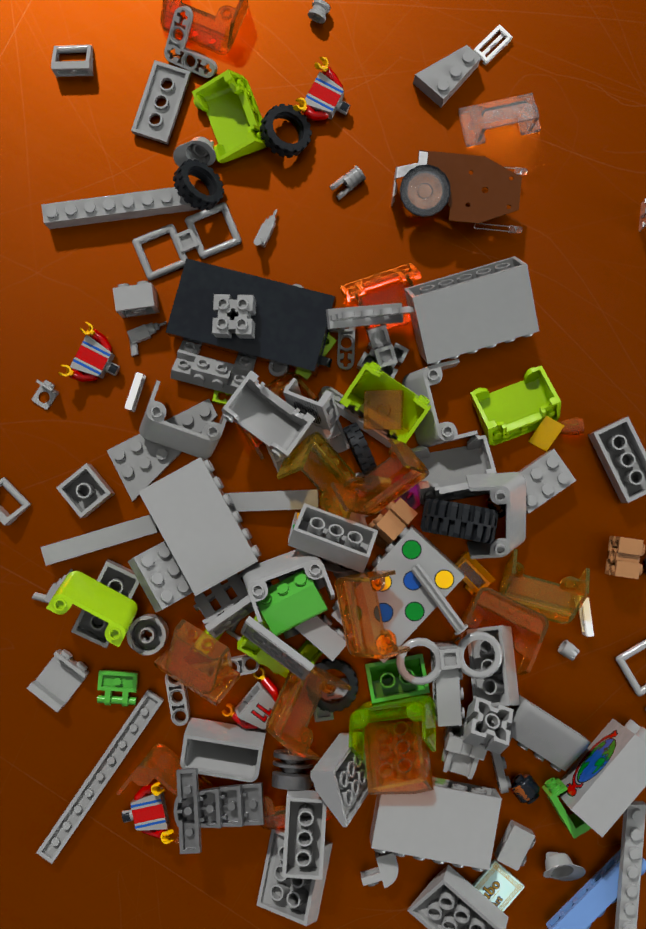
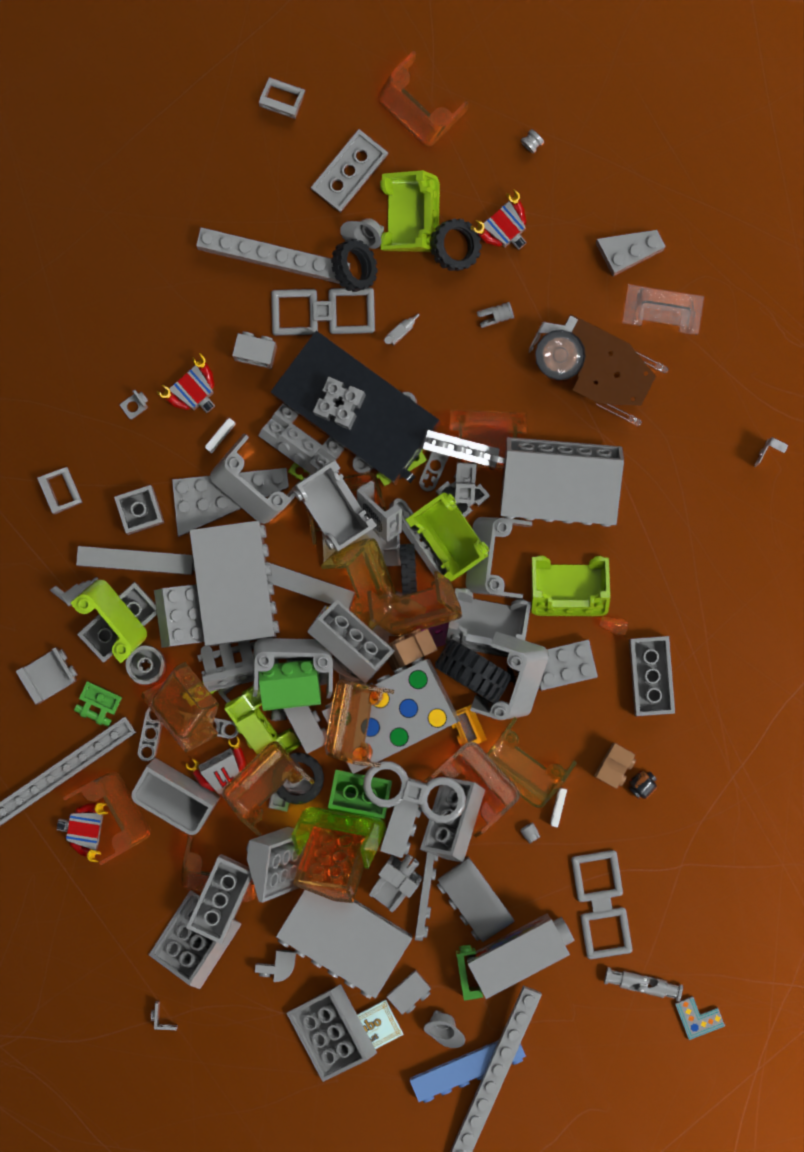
camera: 25 degrees right, 0 degrees up
light grey piece [127,322,167,357] -> none
light grey beam [164,6,218,78] -> none
flat silver slope [174,768,265,854] -> none
light grey tile [240,616,315,680] -> none
flat silver wheel [272,748,314,790] -> none
clear orange tile [363,390,404,430] -> none
light grey axle [411,563,468,635] -> none
light grey brick [462,697,514,755] -> none
white tile [474,24,513,66] -> none
black head [511,773,540,804] -> none
yellow sticker [528,416,565,452] -> none

